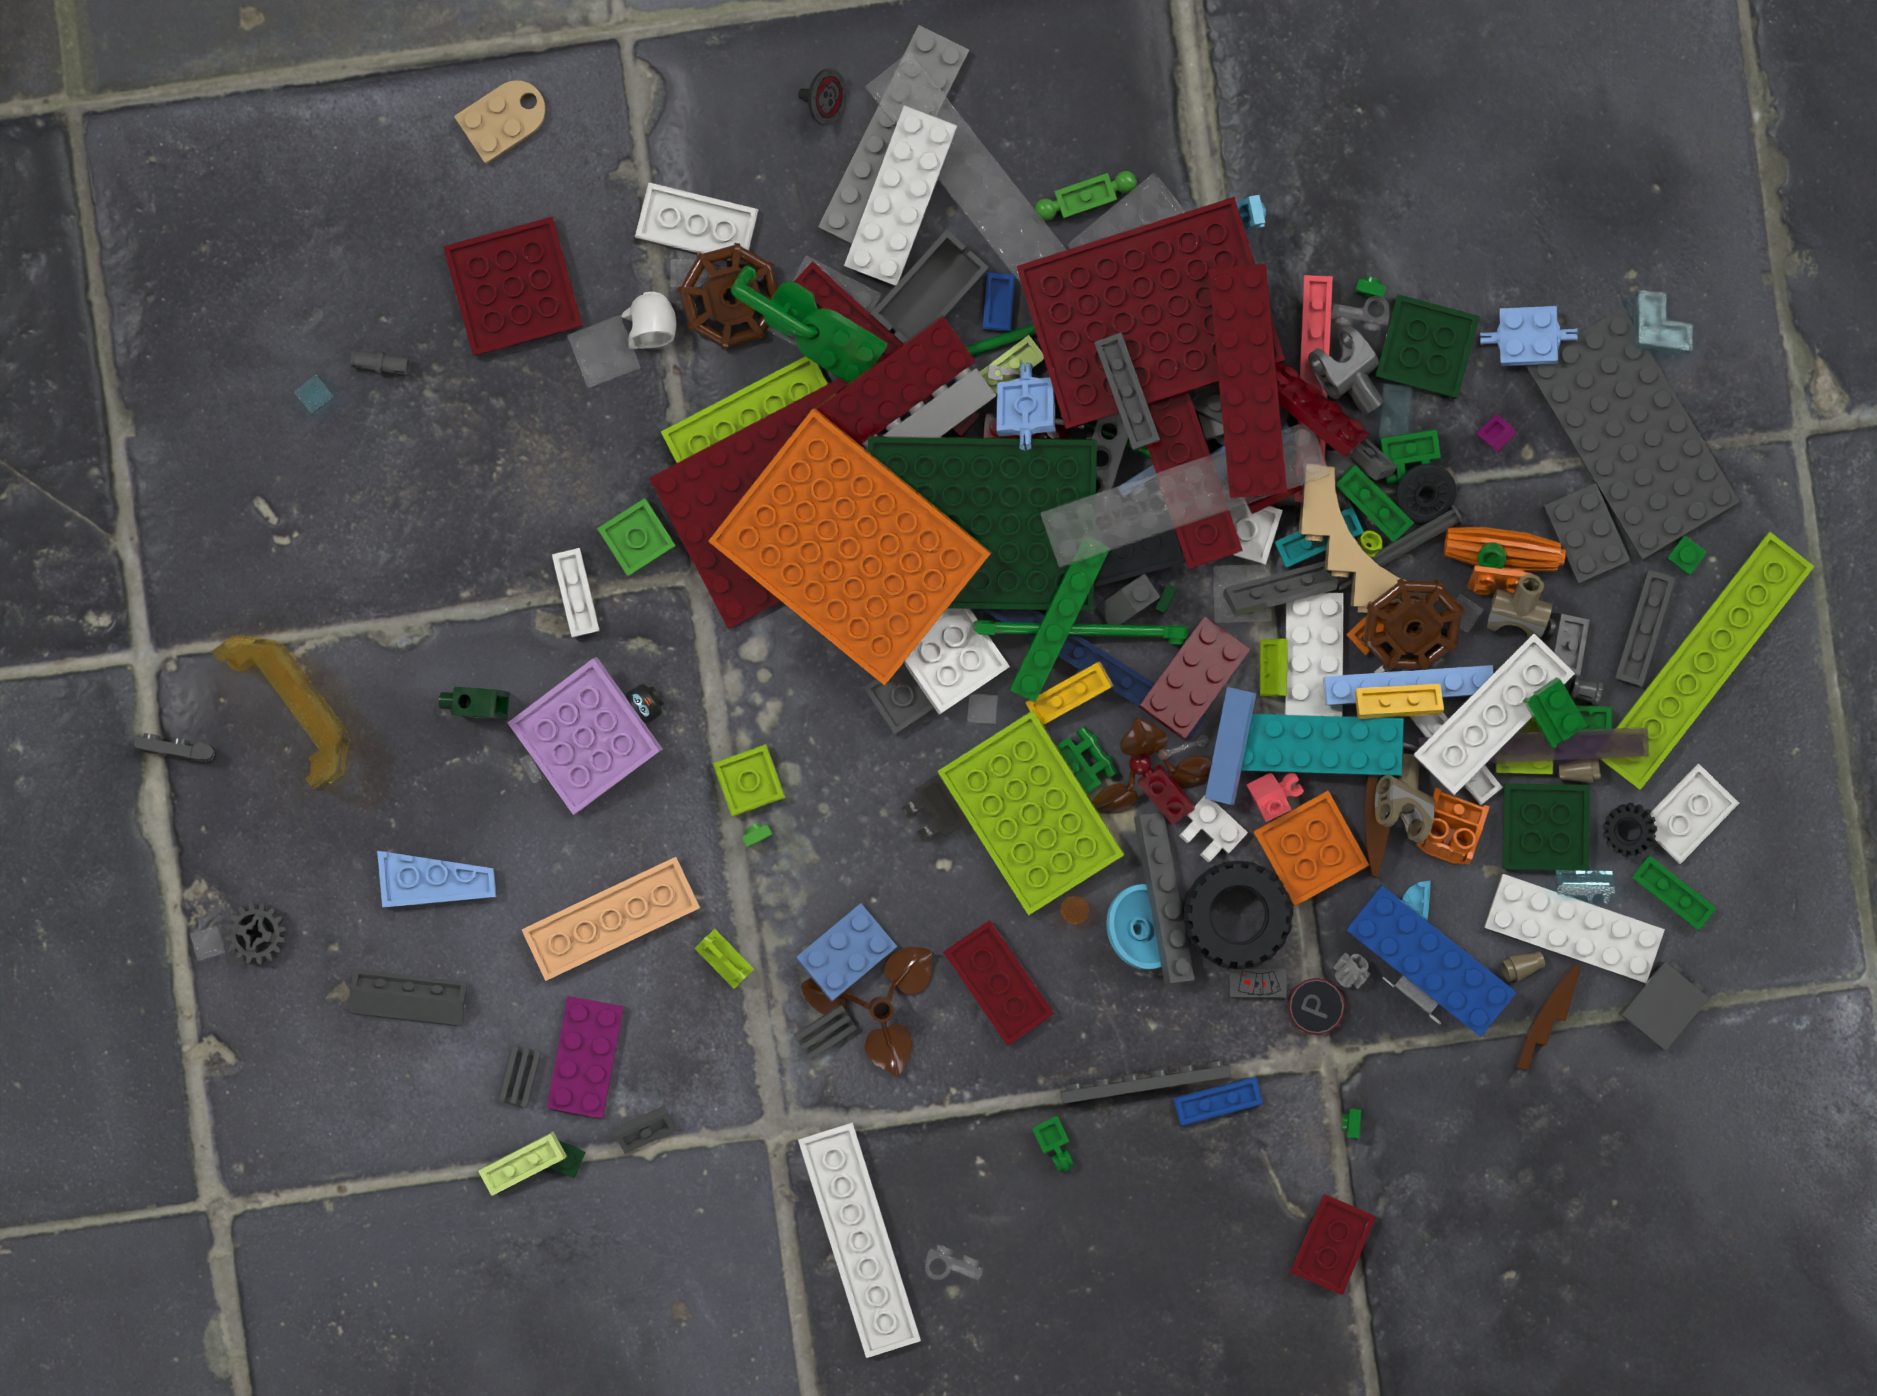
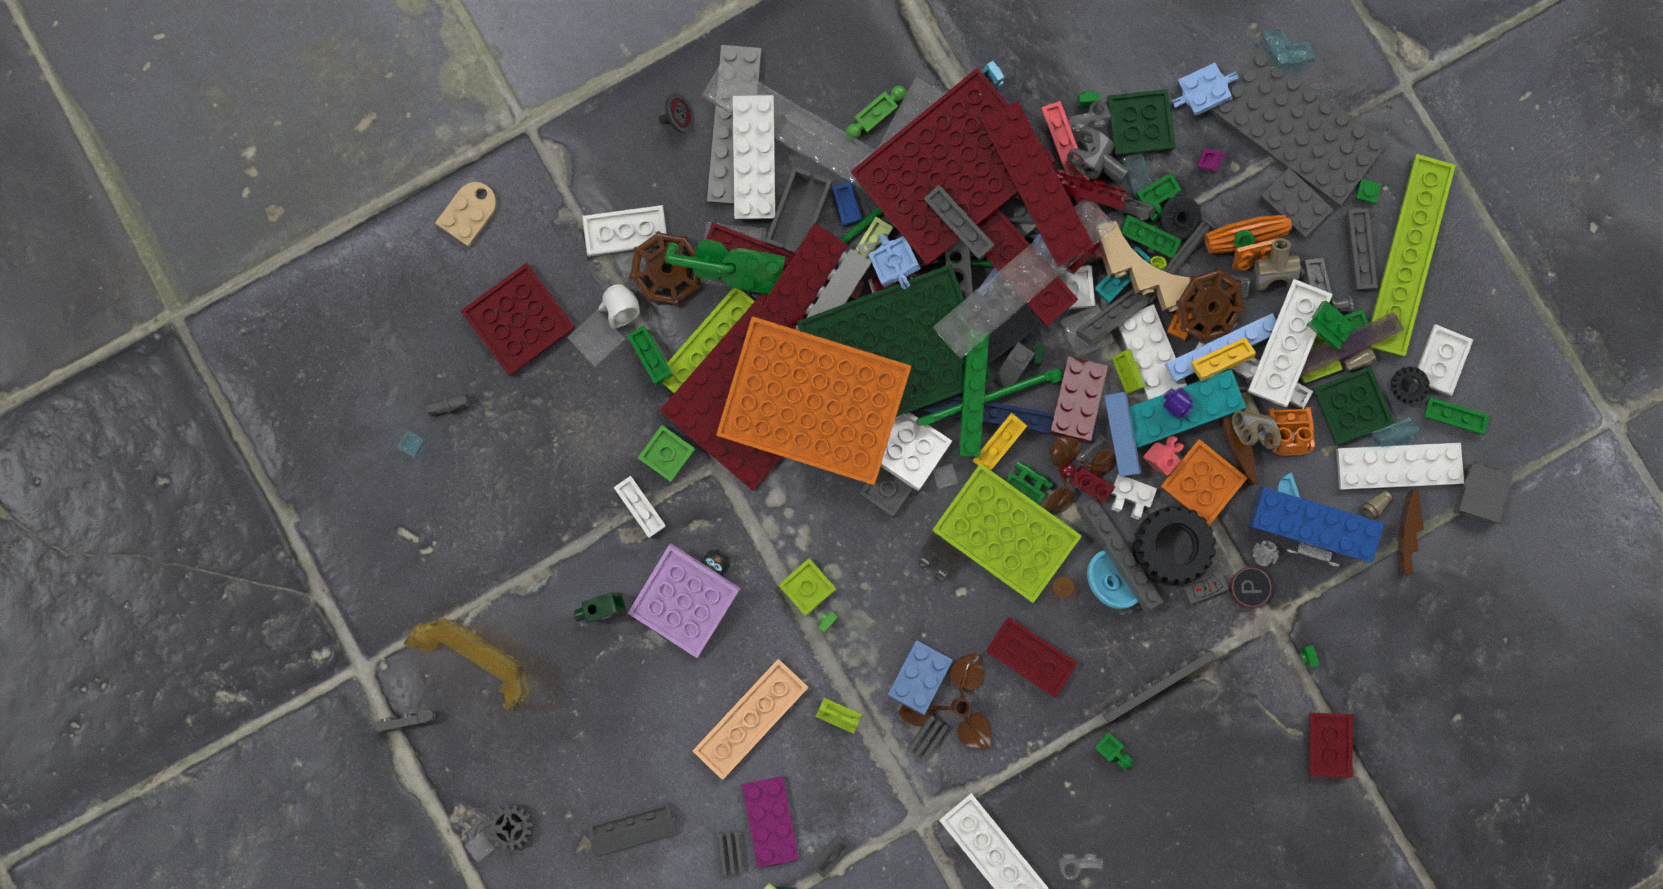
camera: 25 degrees left, 5 degrees down
light blue wing [377,851,497,907] -> none
blue tile [1173,1076,1263,1126] -> none
none -> green plate [627,325,674,386]
none -> dark purple head [1162,388,1194,418]

